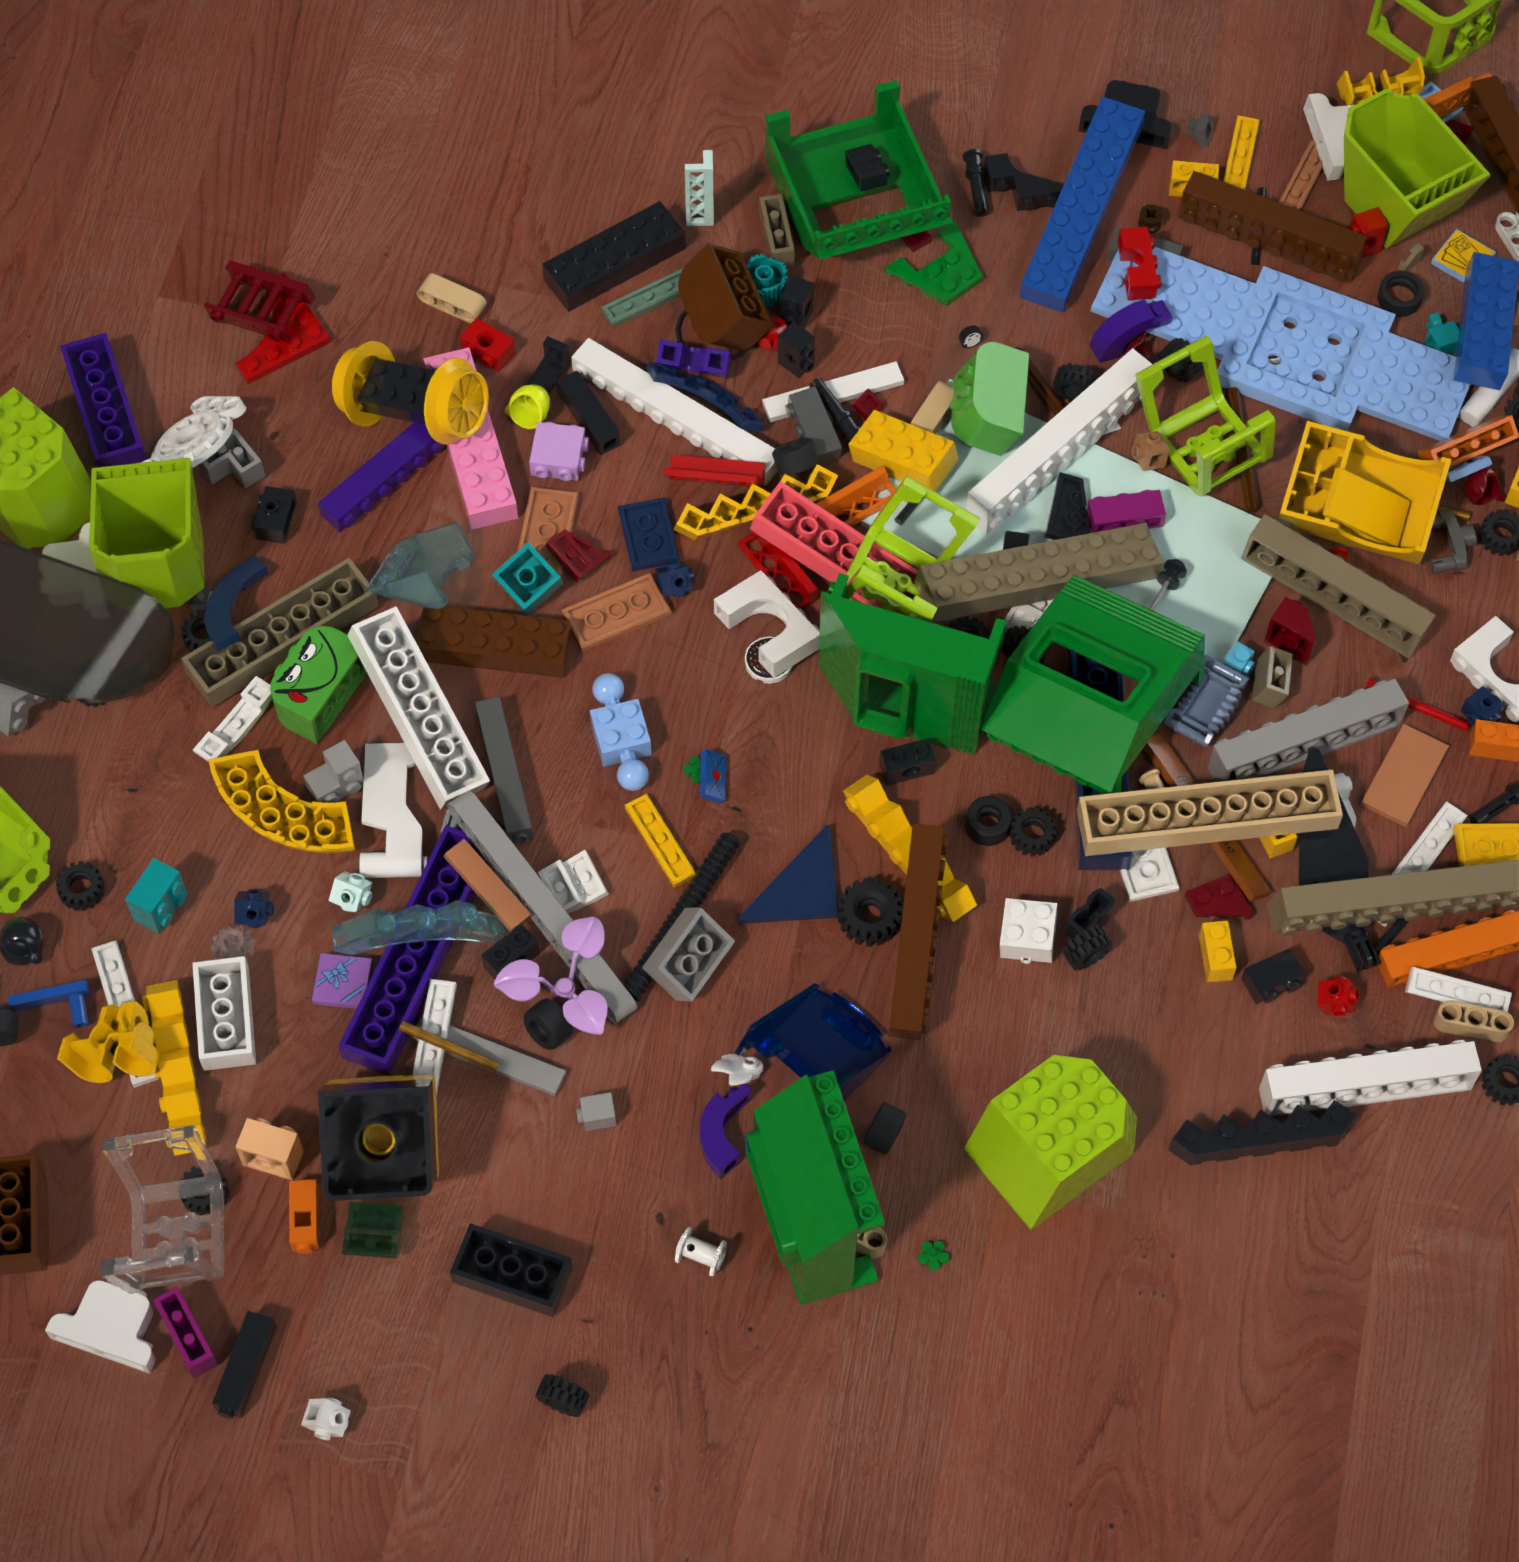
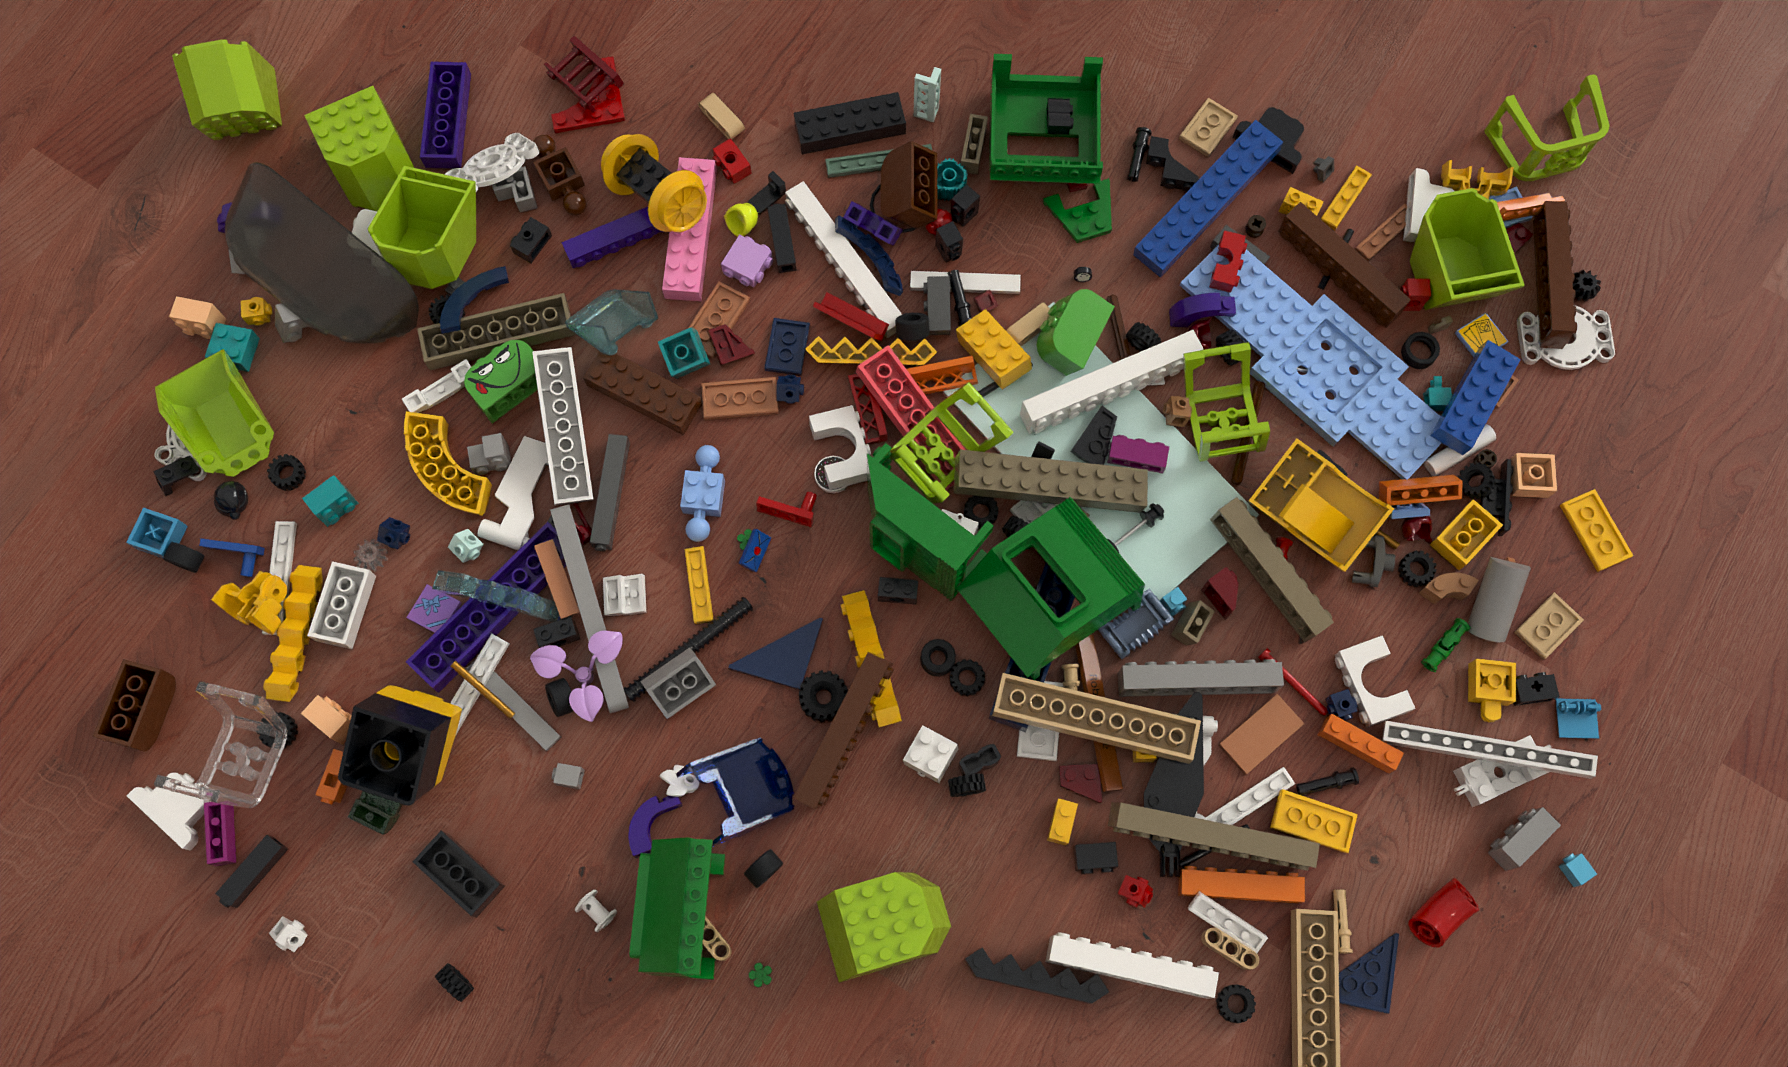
camera: 20 degrees right, 10 degrees up
none -> reddish brown brick [533,135,587,215]
none -> red piece [756,492,817,527]
none -> tan tile [1179,98,1238,157]

